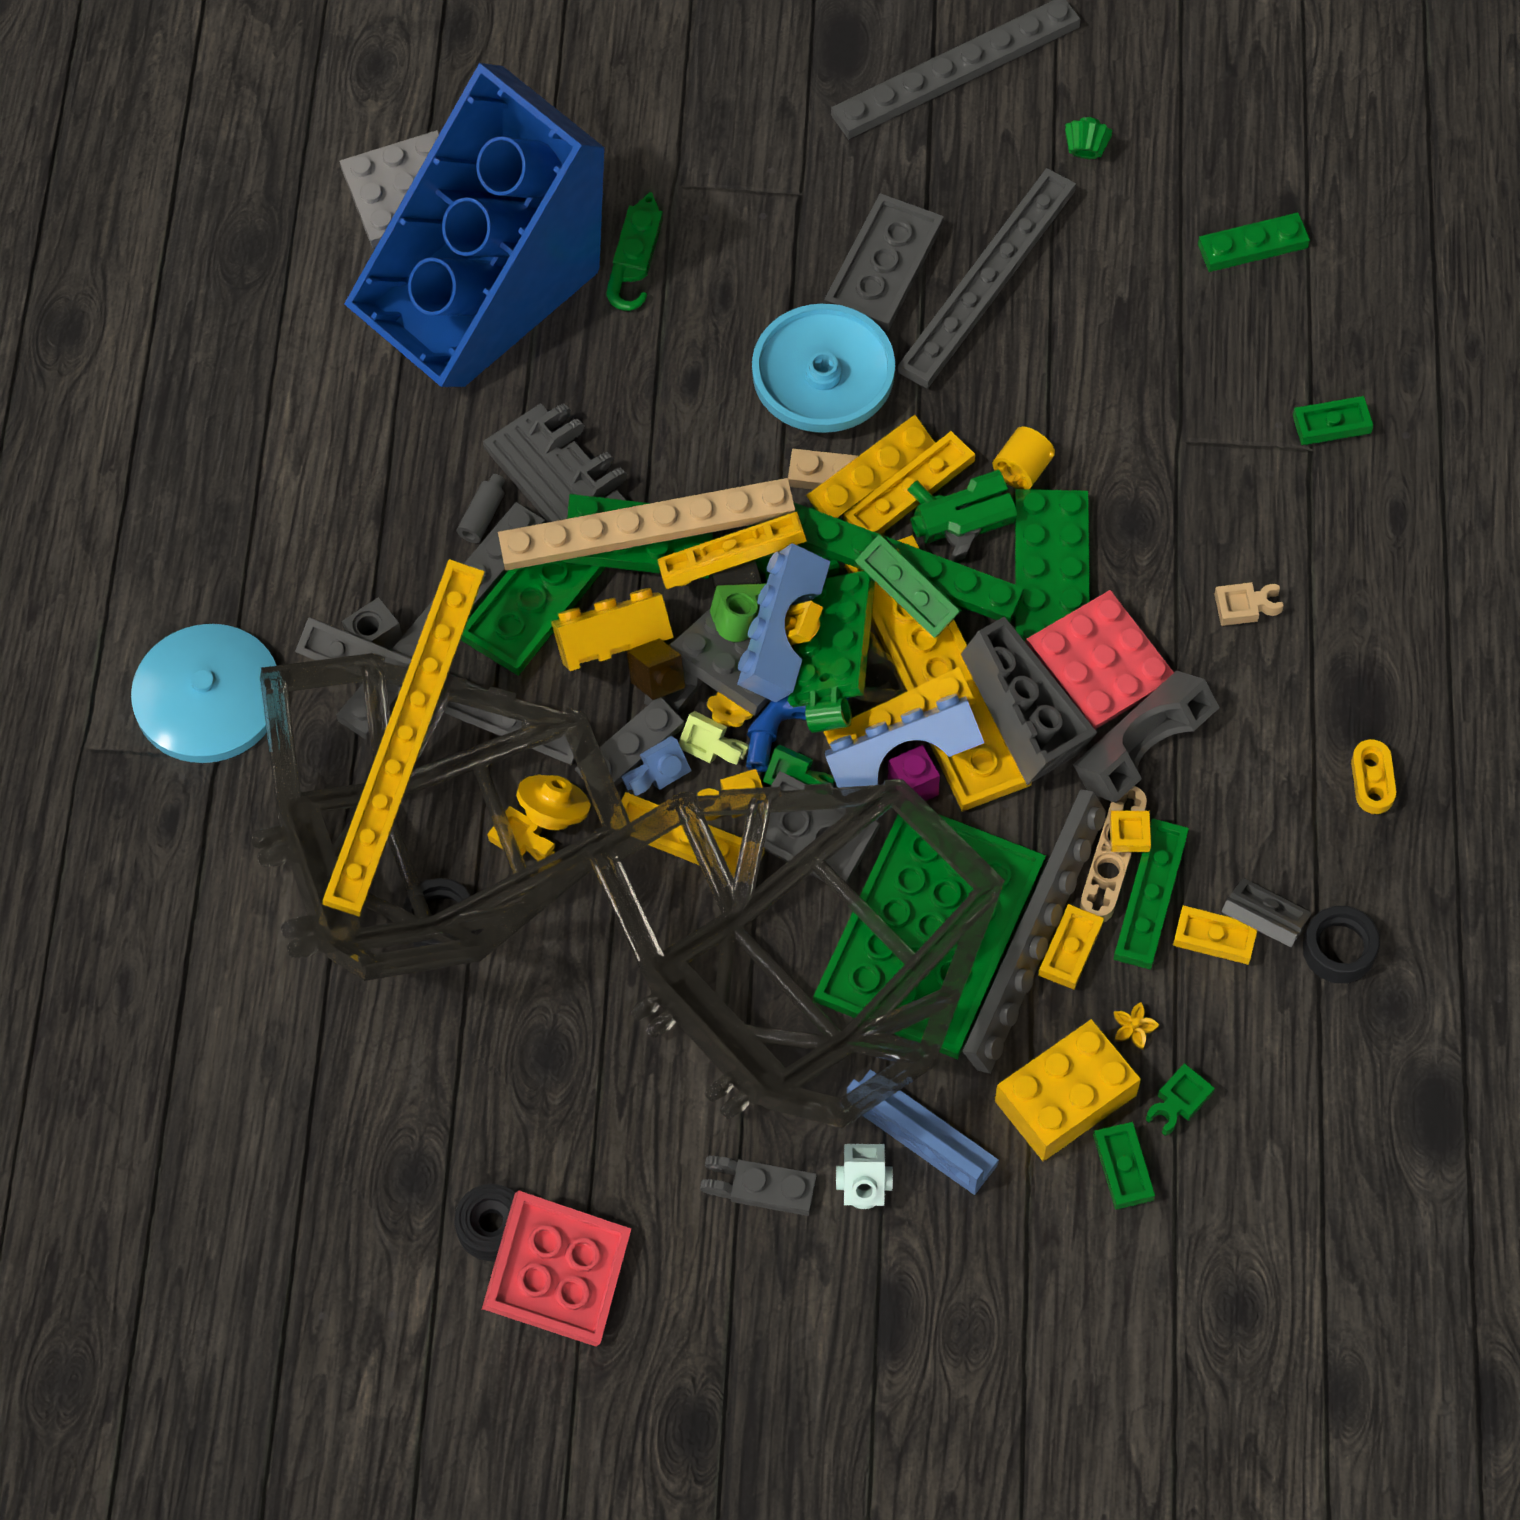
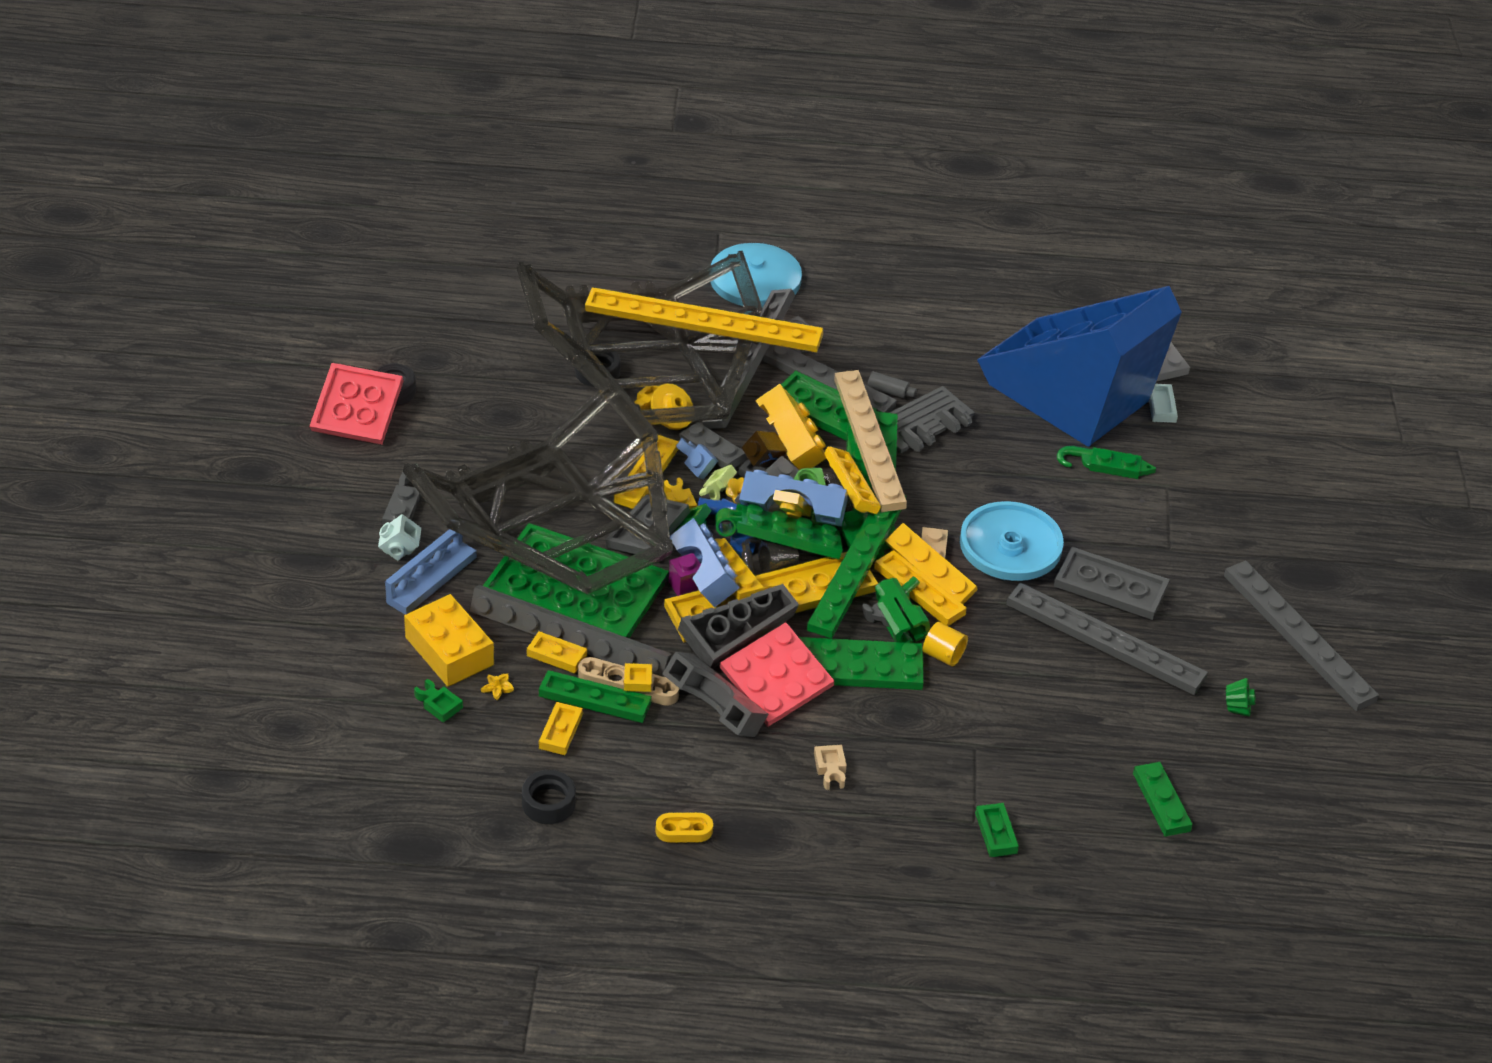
camera: 85 degrees right, 20 degrees down
green plate [855,534,962,638] -> none
green plate [1093,1122,1155,1210] -> none
dark grey plate [1221,878,1312,947] -> none

